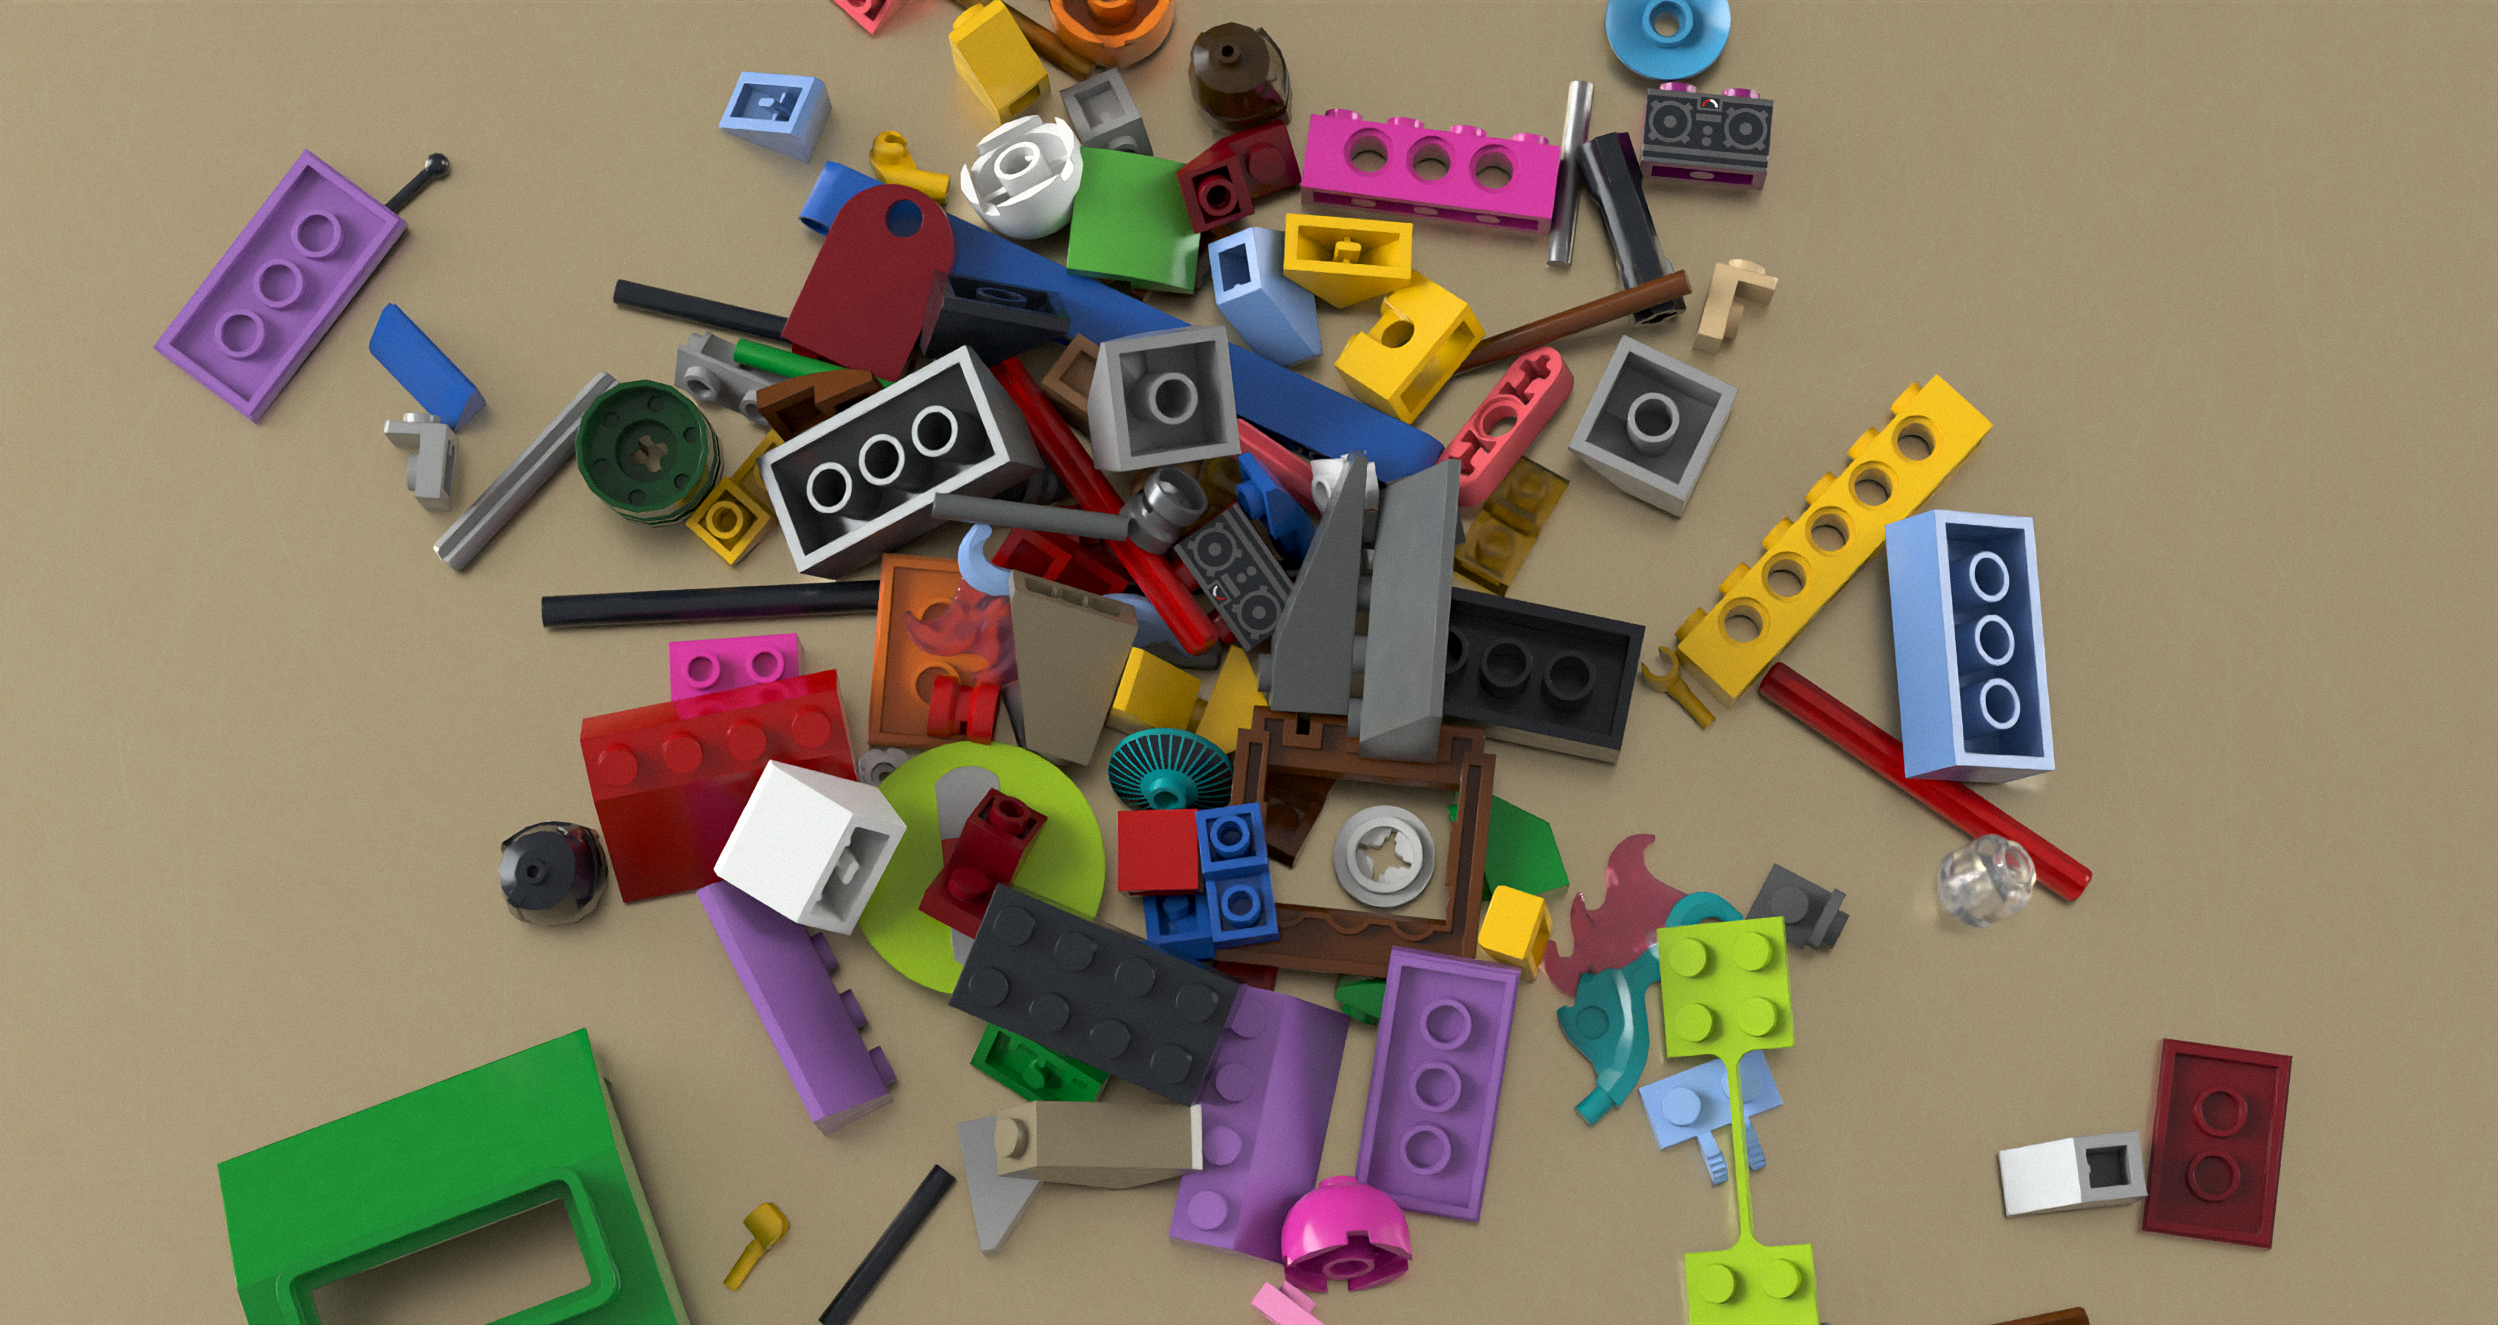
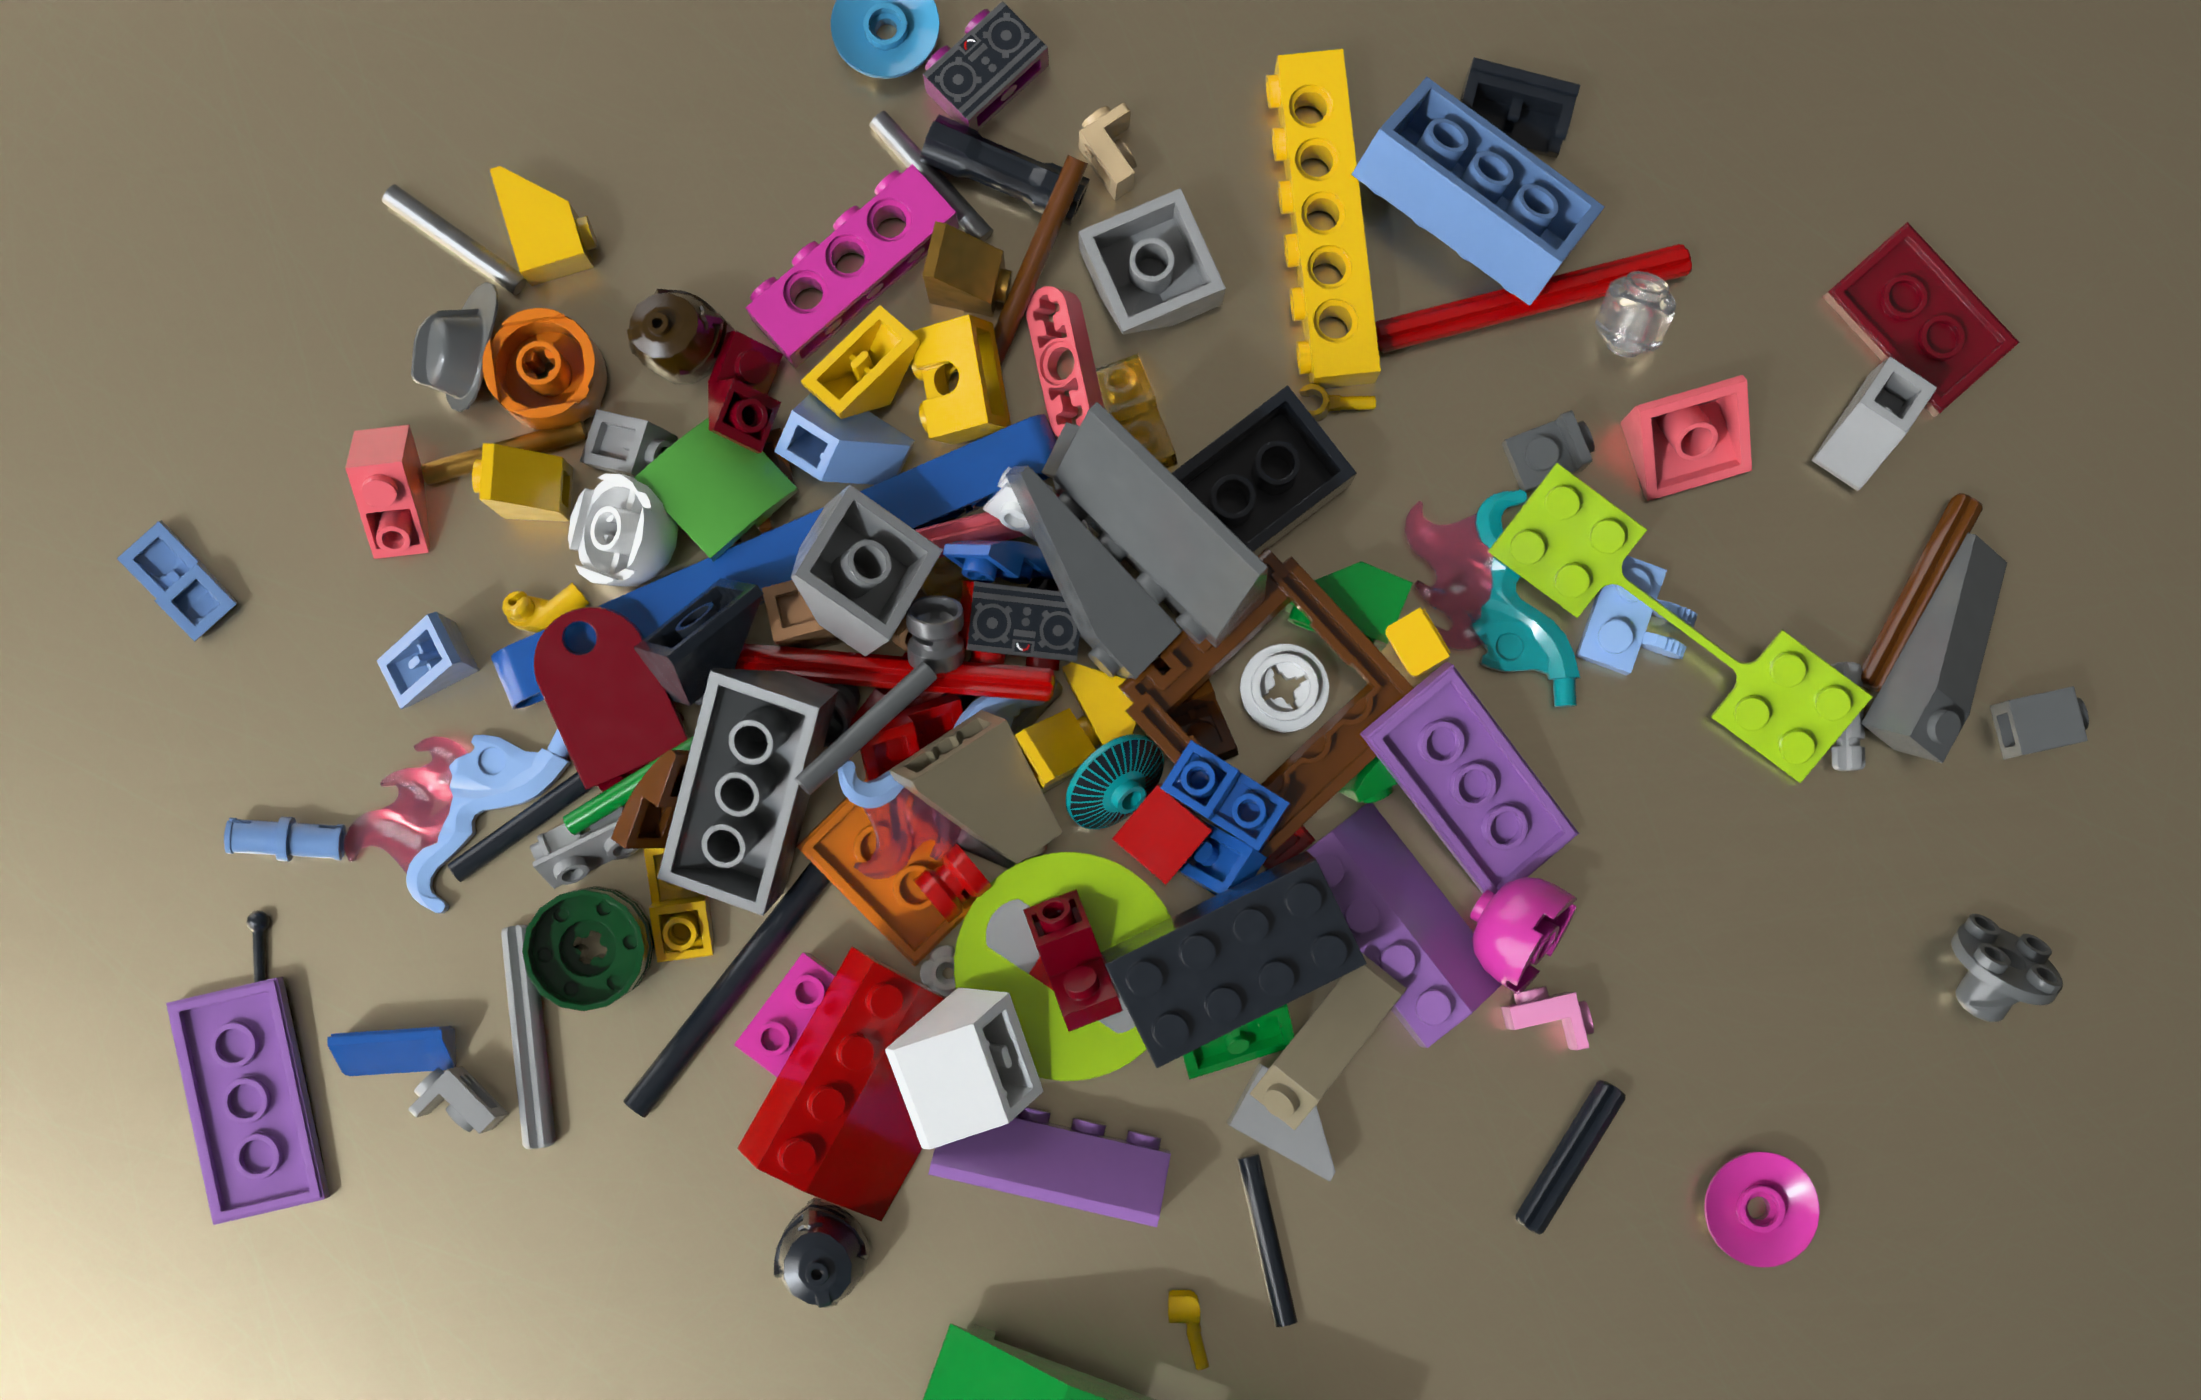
camera: 55 degrees left, 5 degrees up
none -> medium blue pin [224,816,347,862]
none -> piece [344,728,571,914]
none -> pearl gold slope [923,221,1013,317]
none -> black hinge [1460,57,1580,158]
none -> coral slope [1620,375,1752,501]

